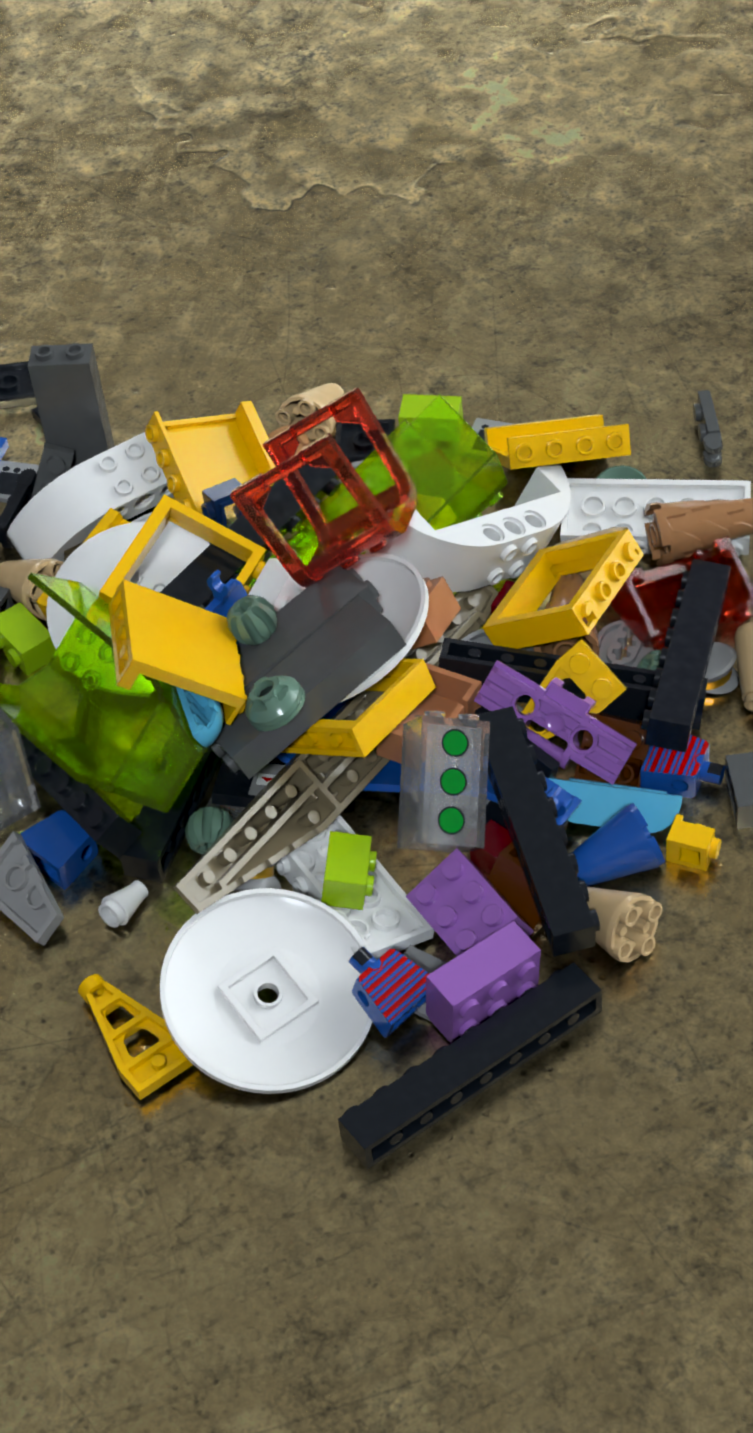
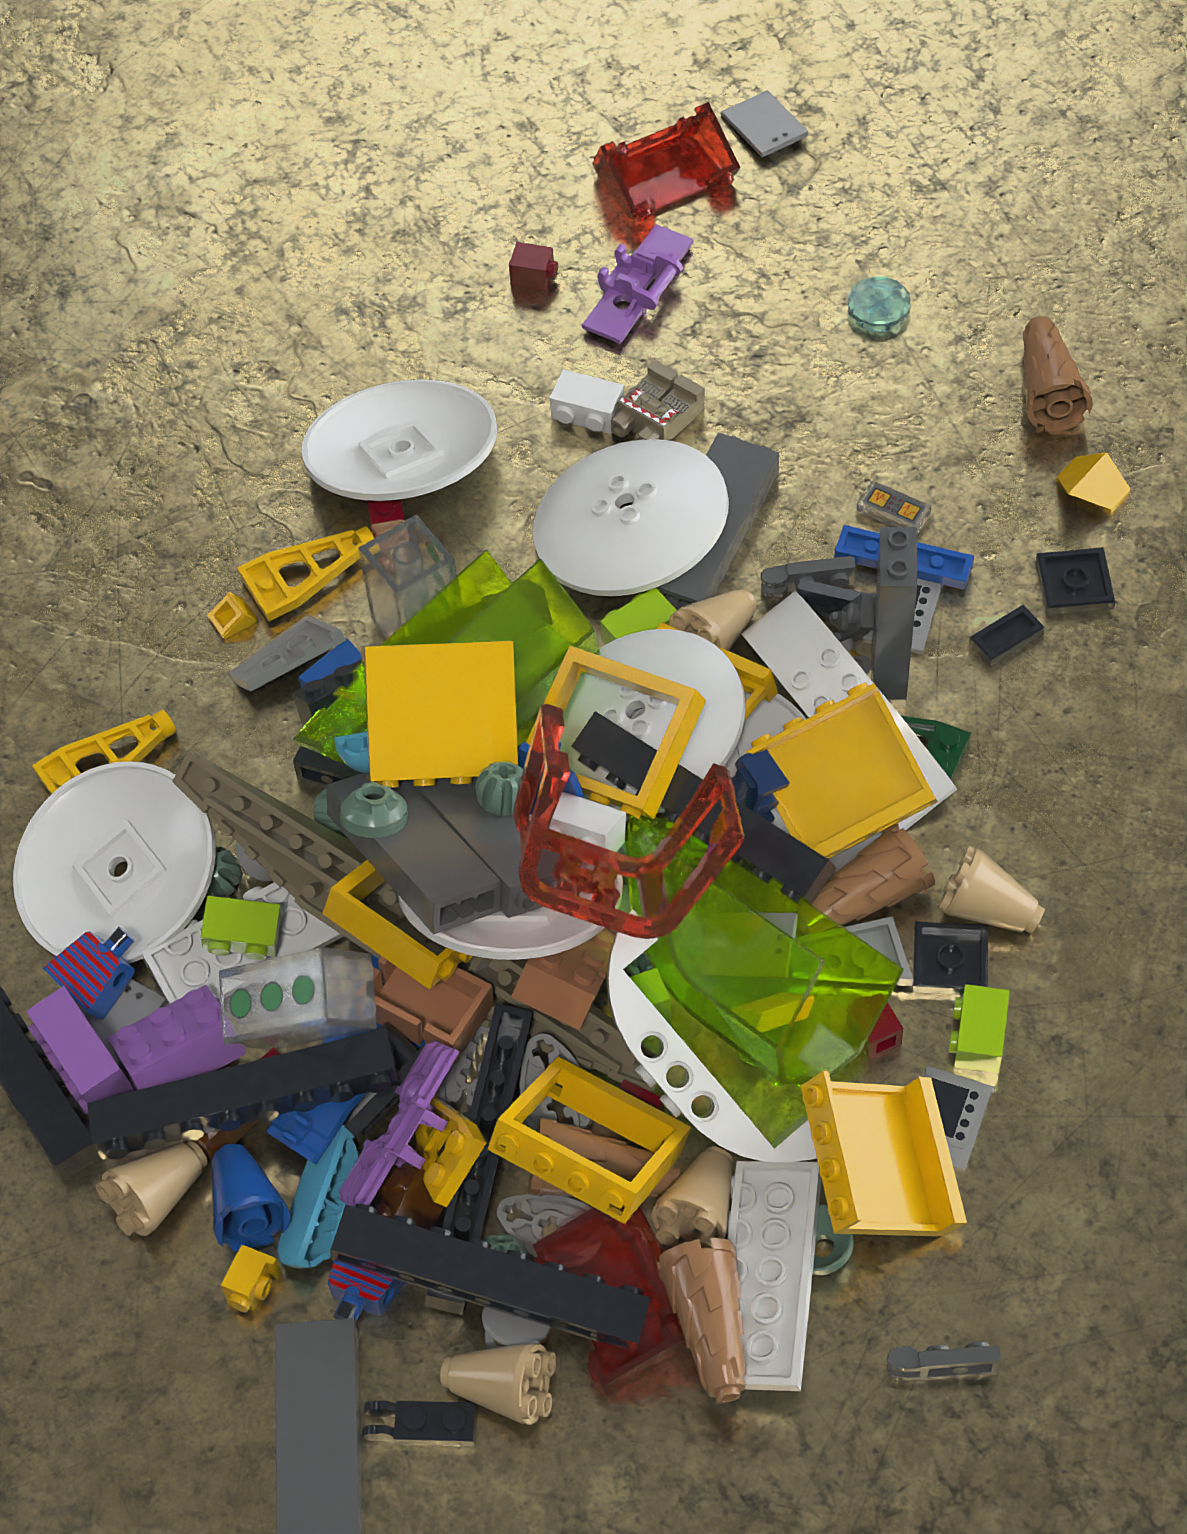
camera: 90 degrees right, 10 degrees up
white cone [98,880,149,928] -> none

